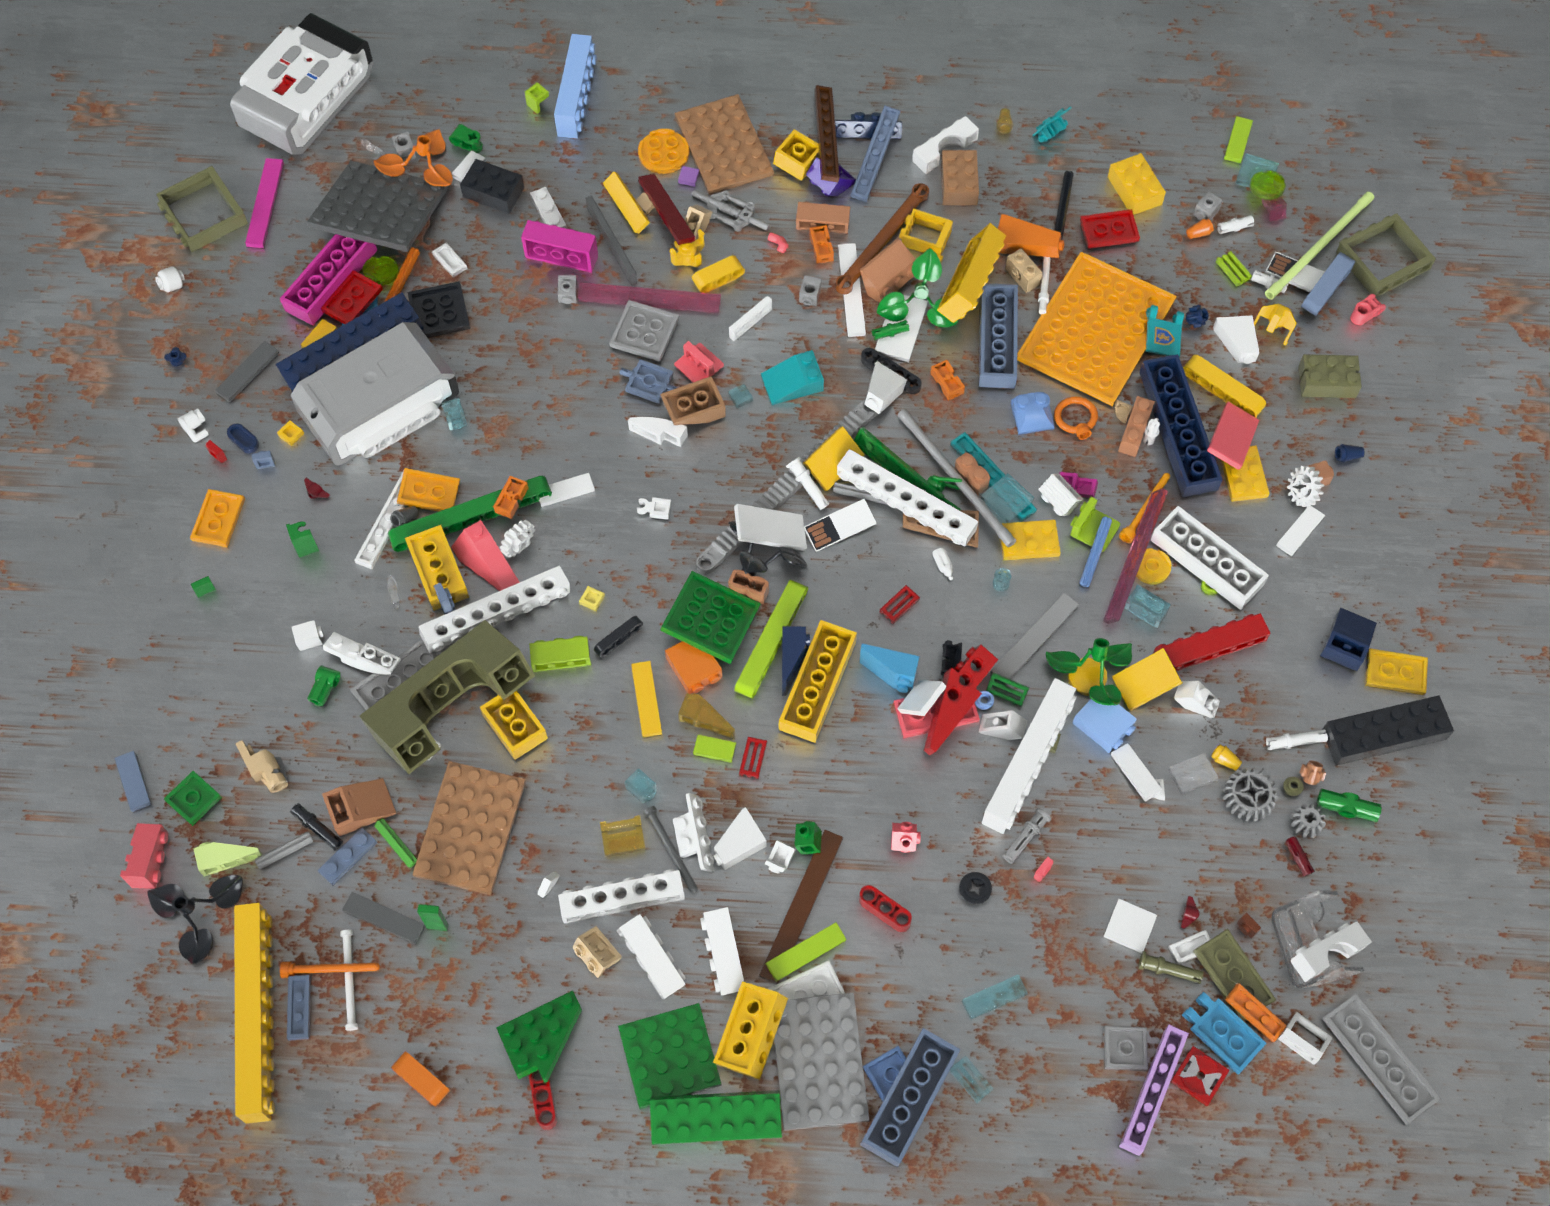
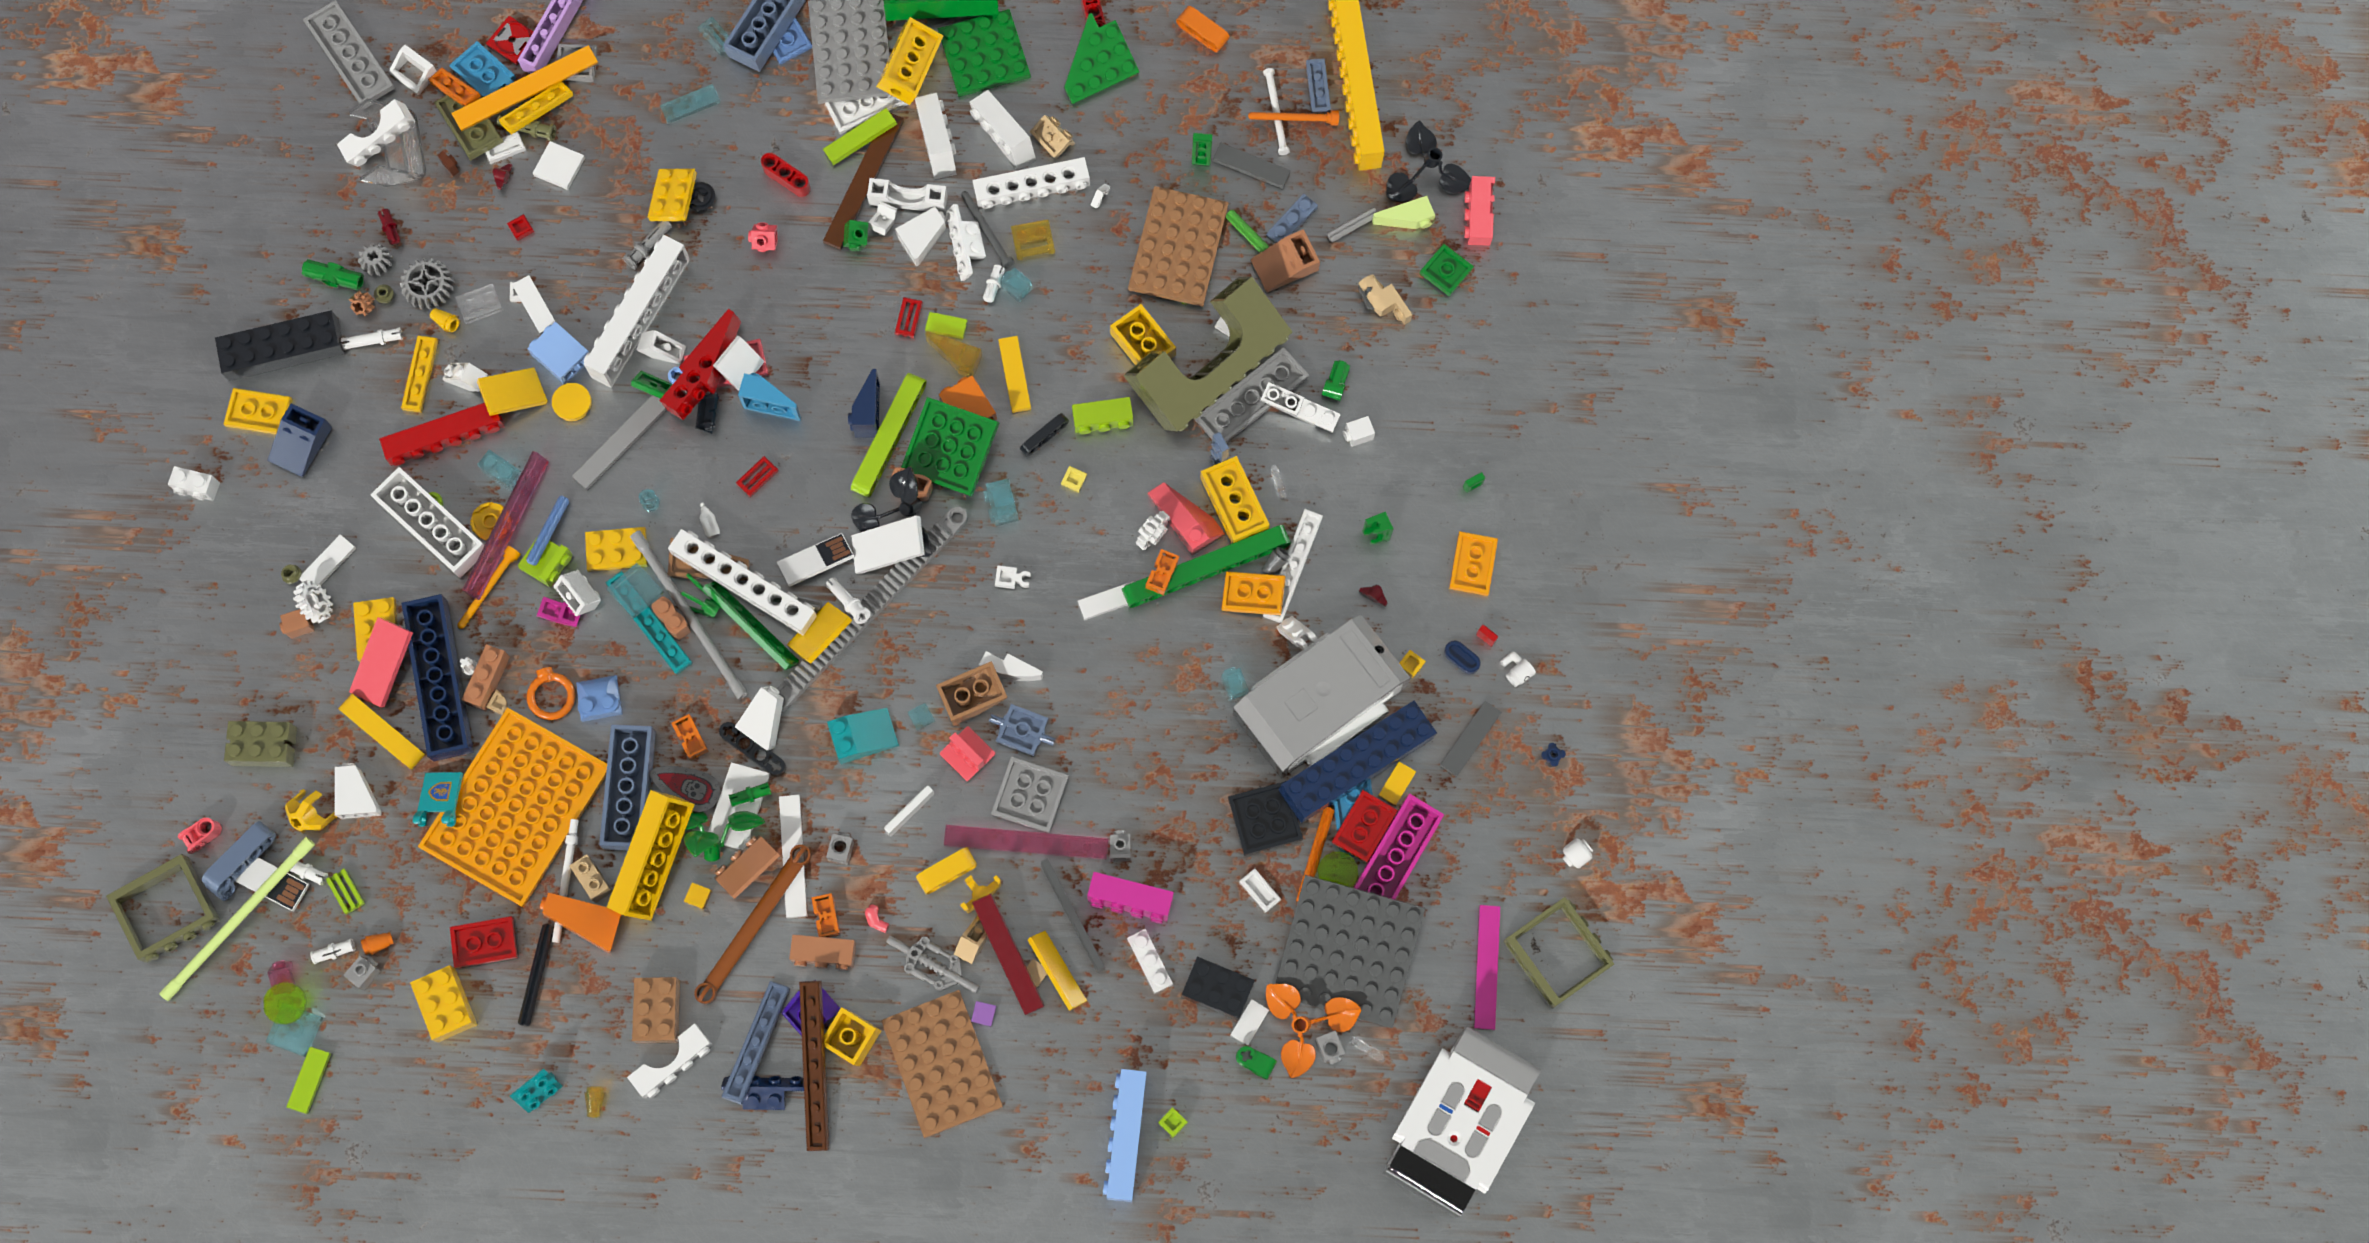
camera: 175 degrees right, 10 degrees up
sand blue tile [115,751,152,812] -> none
sand blue plate [252,451,275,469] -> none
black pin [290,803,343,851] -> none
white brick [418,565,570,653] -> none
light orange tile [638,129,689,174] -> none
yellow brick [779,620,857,743] -> none
yellow window [899,209,953,255] -> none
coral tile [1033,857,1054,882] -> none
green plant [1046,638,1132,706] -> none
dark blue gear [1186,305,1209,328] -> none
dark blue cone [1335,444,1365,462] -> none
none -> white brick [168,466,220,501]
none -> olive plate [281,564,302,584]
none -> yellow tile [401,335,439,413]
none -> light orange tile [451,45,598,132]
none -> yellow tile [499,82,573,135]
none -> red tile [507,214,534,241]
none -> yellow plate [647,168,697,221]
none -> shield [650,766,720,813]
none -> white arch [867,178,948,213]
none -> white axle [983,265,1005,303]
none -> clear light blue brick [983,478,1019,526]
none -> white hinge [1276,616,1318,651]

